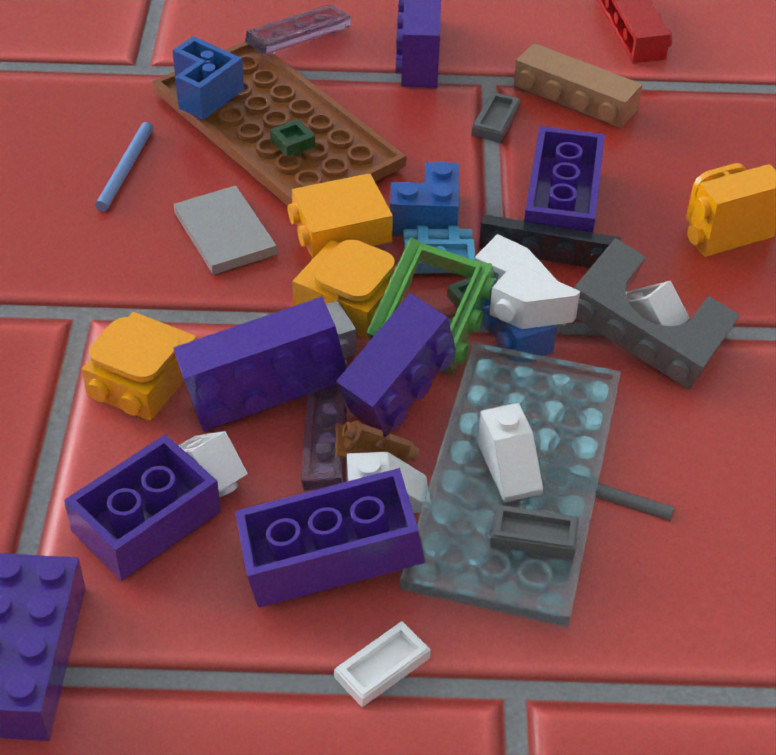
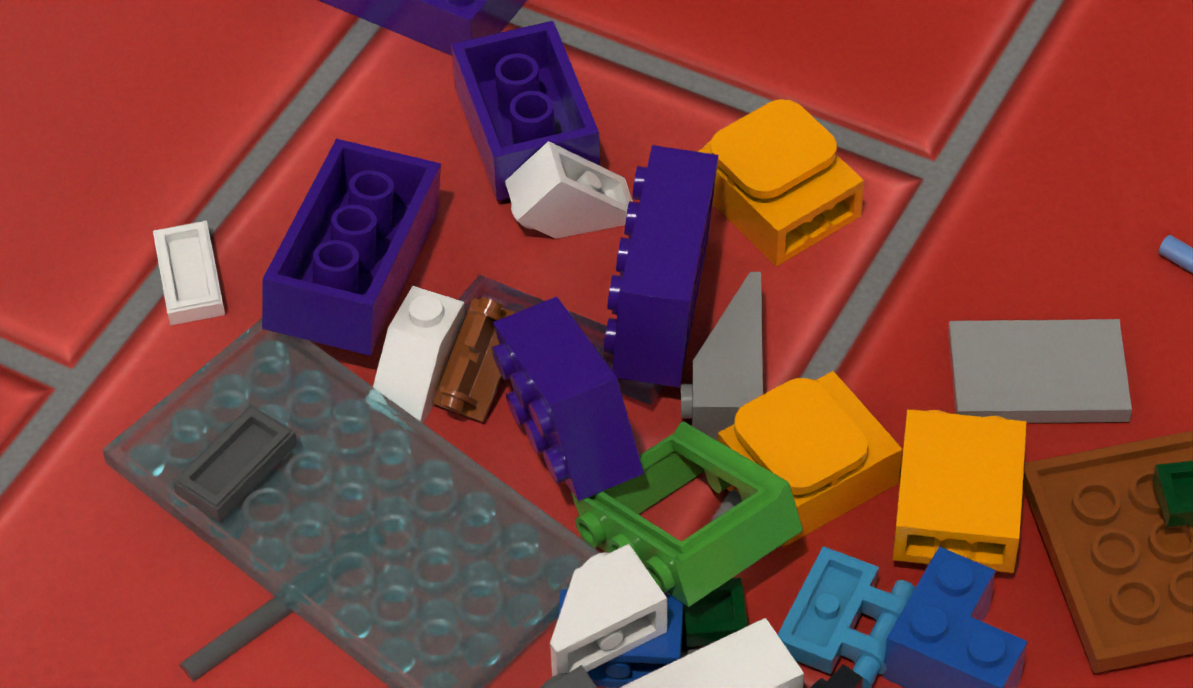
camera: 120 degrees right, 5 degrees up
white slope [477,403,543,503] -> none

